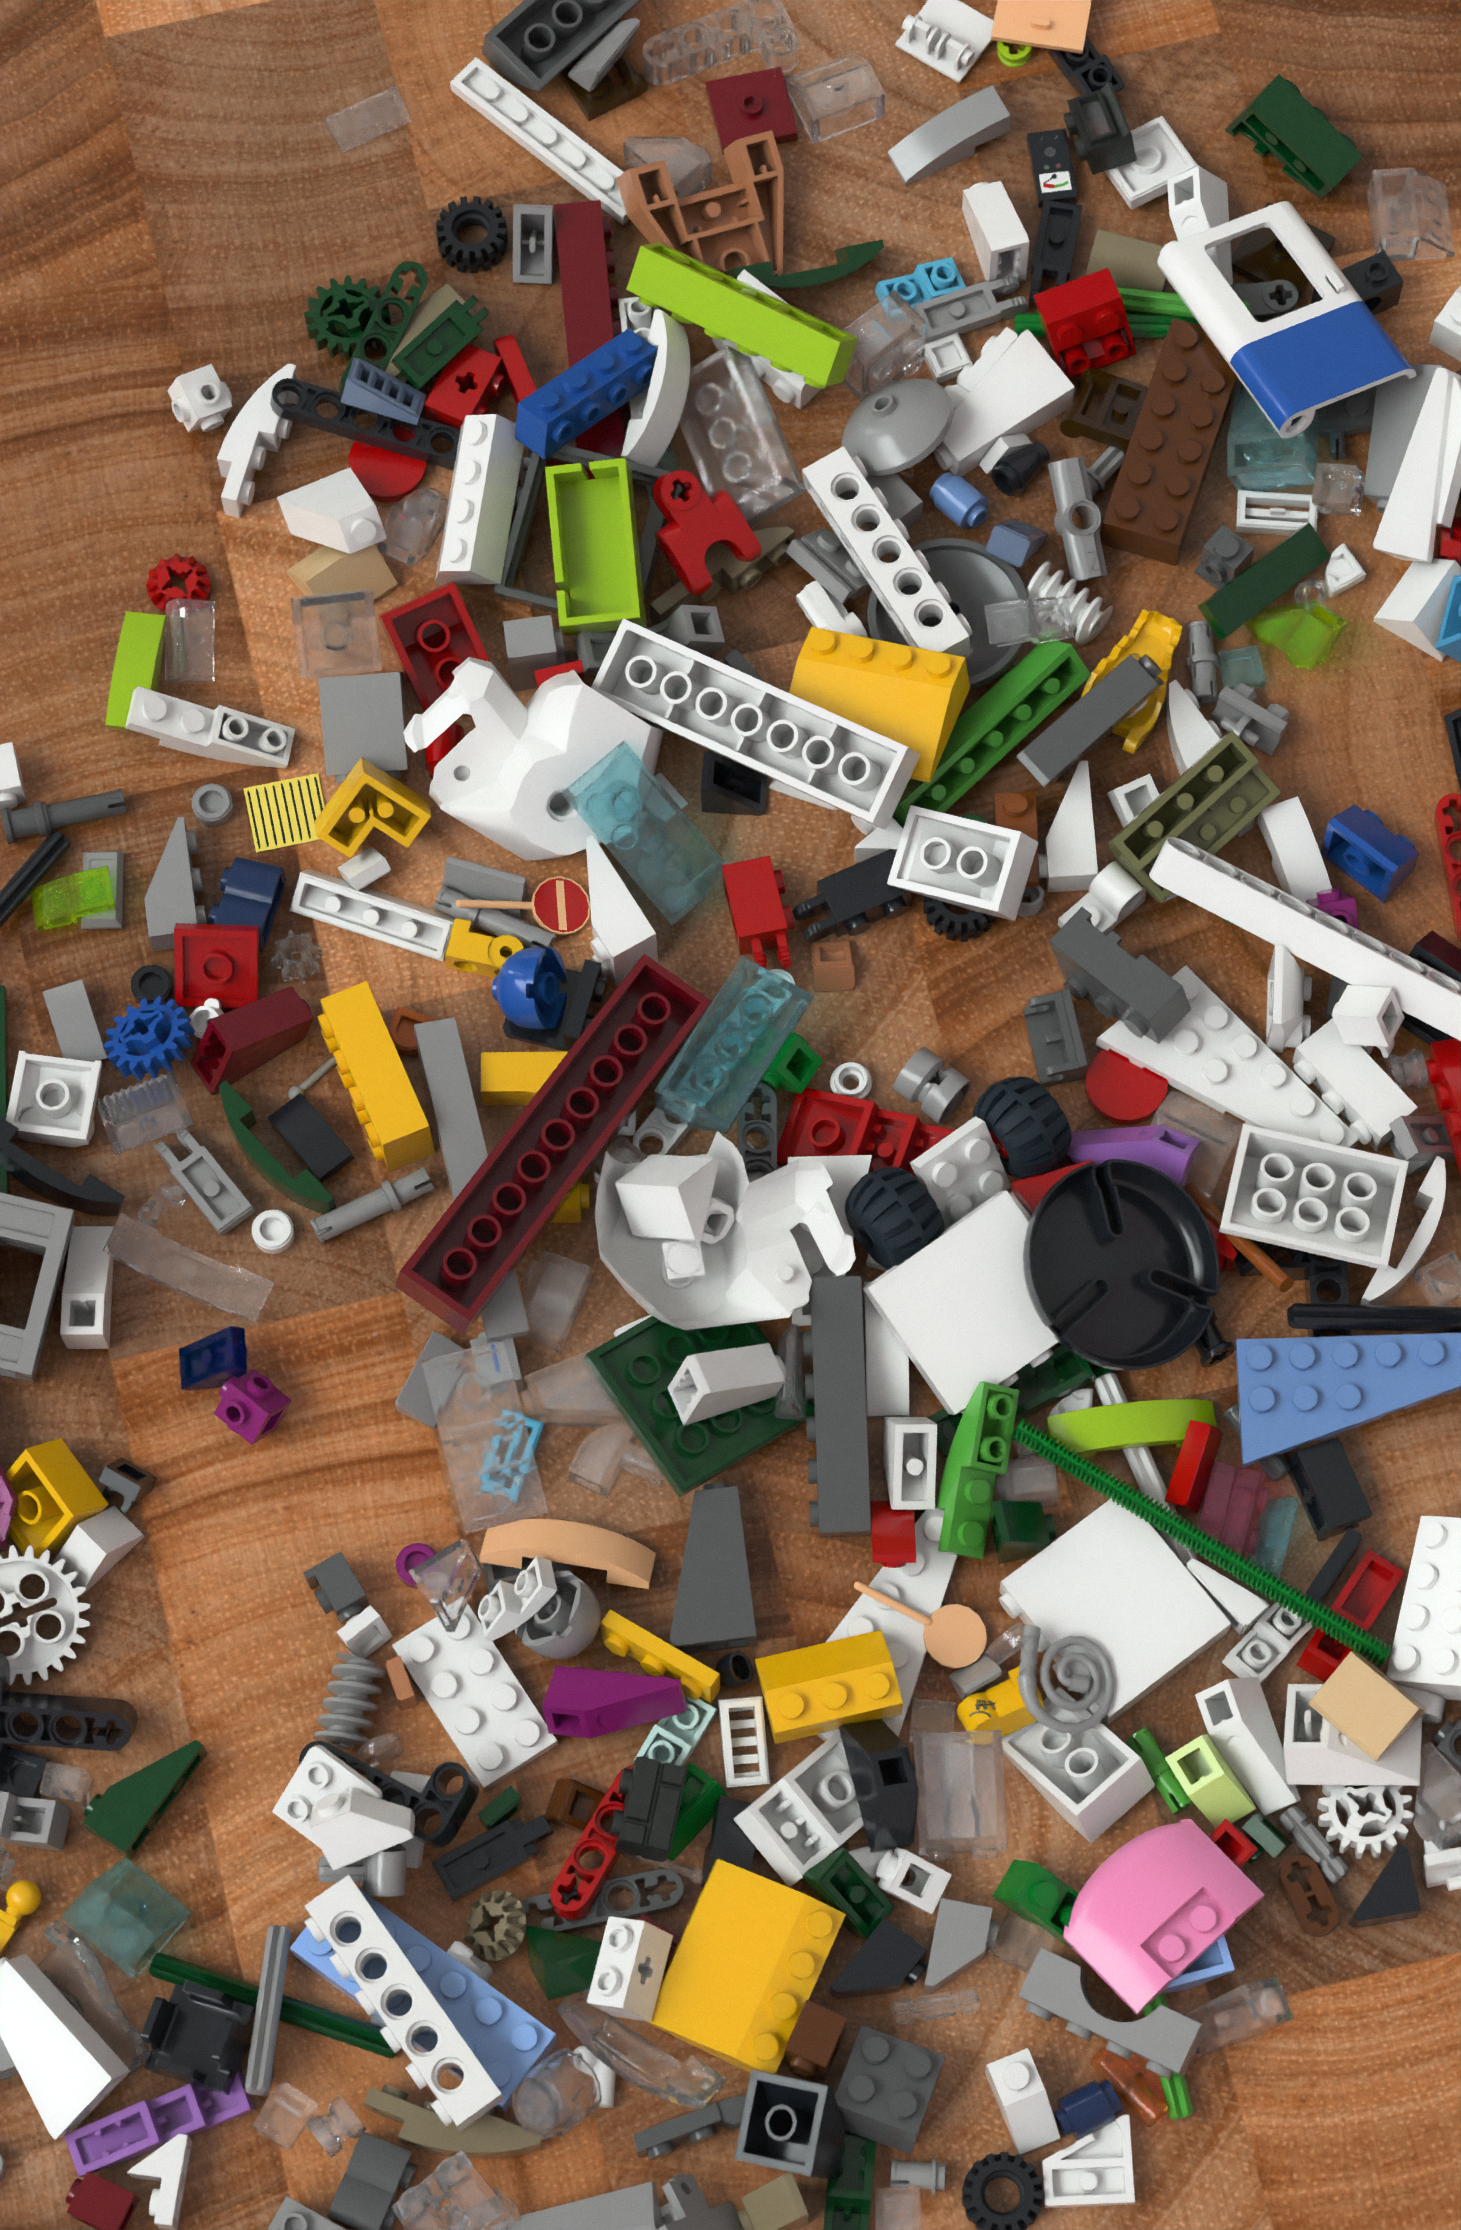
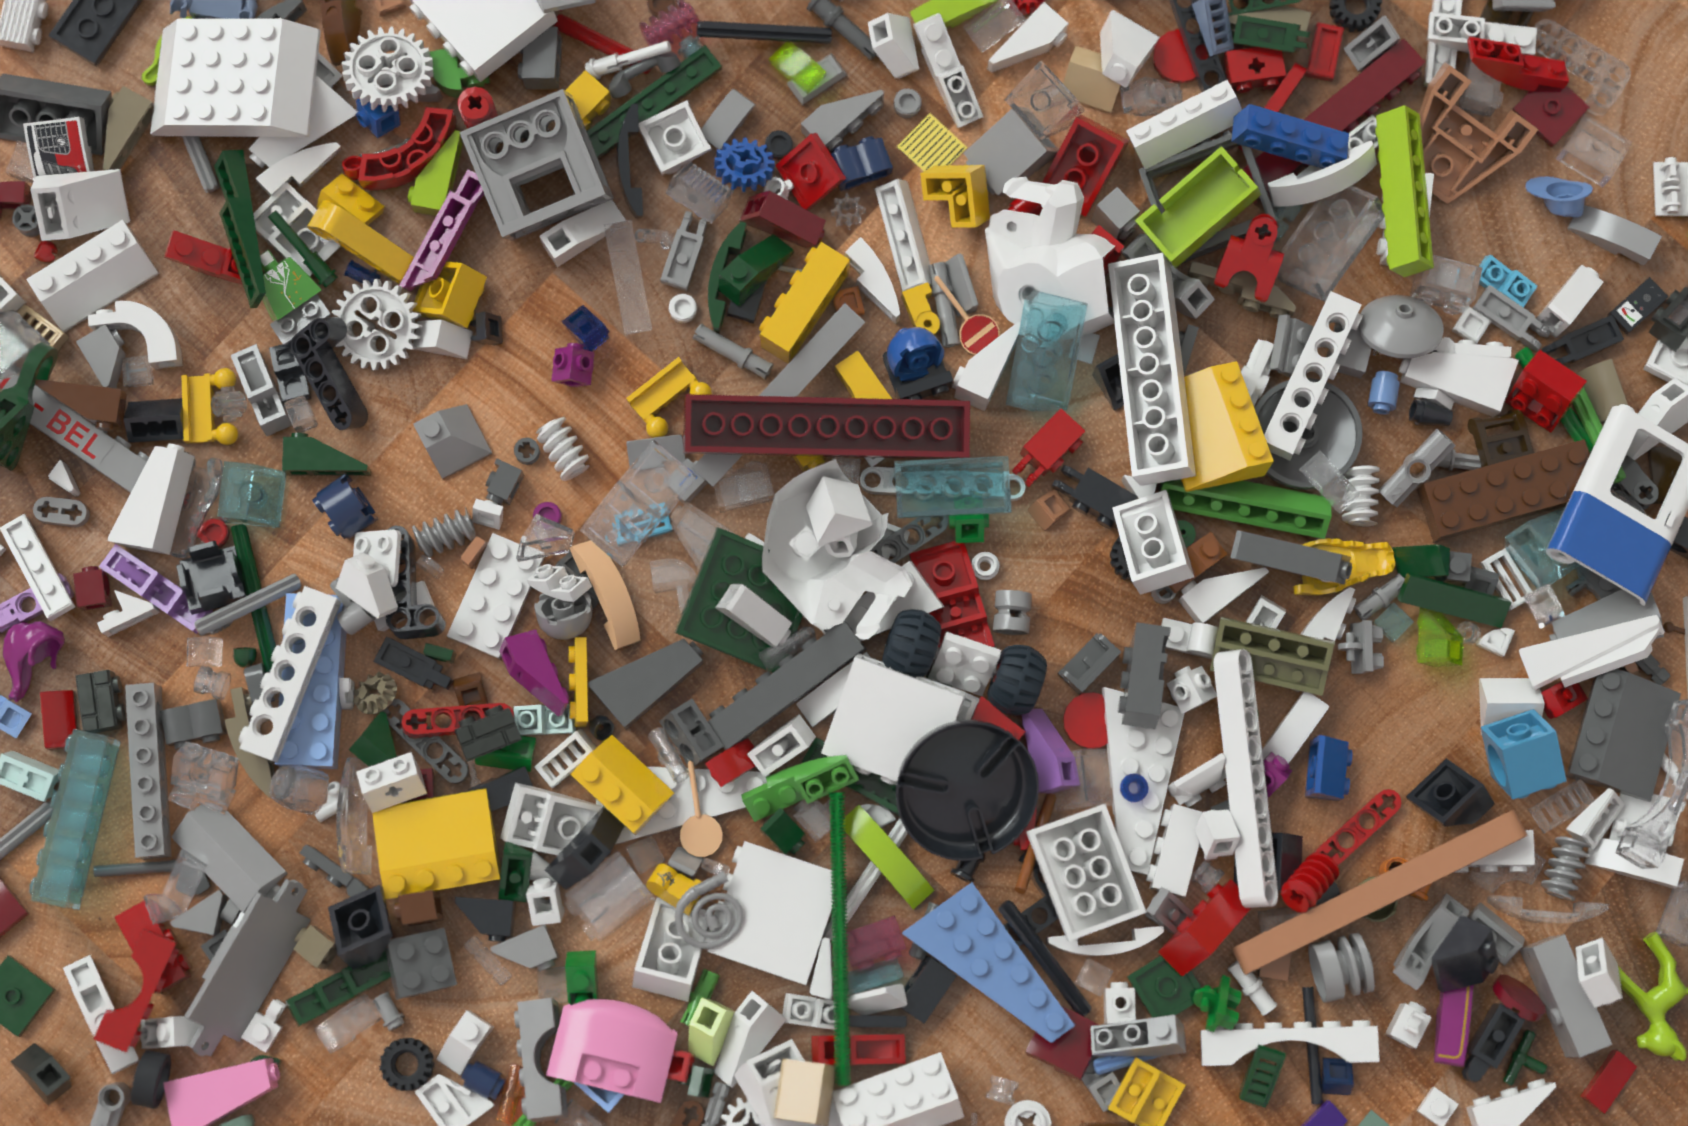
camera: 50 degrees right, 10 degrees up
white tile [338,846,391,891] -> none
dark green slope [724,240,884,291] -> none
sand blue slope [985,518,1048,568] -> none
red slope [1164,1420,1223,1514] -> none
none -> red tile [194,519,230,548]
none -> dark green hinge [233,647,256,668]
none -> dark grey piece [244,663,275,703]
none -> dark blue brick [312,474,378,540]
none -> light grey slope [413,404,493,479]
none -> dark grey bush [514,438,540,465]
none -> white piece [536,417,589,481]
none -> yellow gear [626,357,712,438]
none -> clear pin [648,727,690,783]
none -> dark grey brick [659,698,723,767]
none -> dark green slope [718,234,794,307]
none -> white slope [845,237,900,324]
none -> white slope [847,984,907,1015]
none -> white slope [868,13,919,79]
none -> white slope [987,2,1069,72]
none -> clear blue plate [1119,774,1148,802]
none -> white brick [1167,666,1217,714]
none -> red tile [1305,22,1344,82]
none -> dark green slope [1392,544,1450,579]
none -> white slope [1427,12,1537,56]
none -> dark grey plate [1463,566,1499,595]
none -> red slope [1467,37,1569,92]
none -> medium blue piece [1525,176,1593,217]

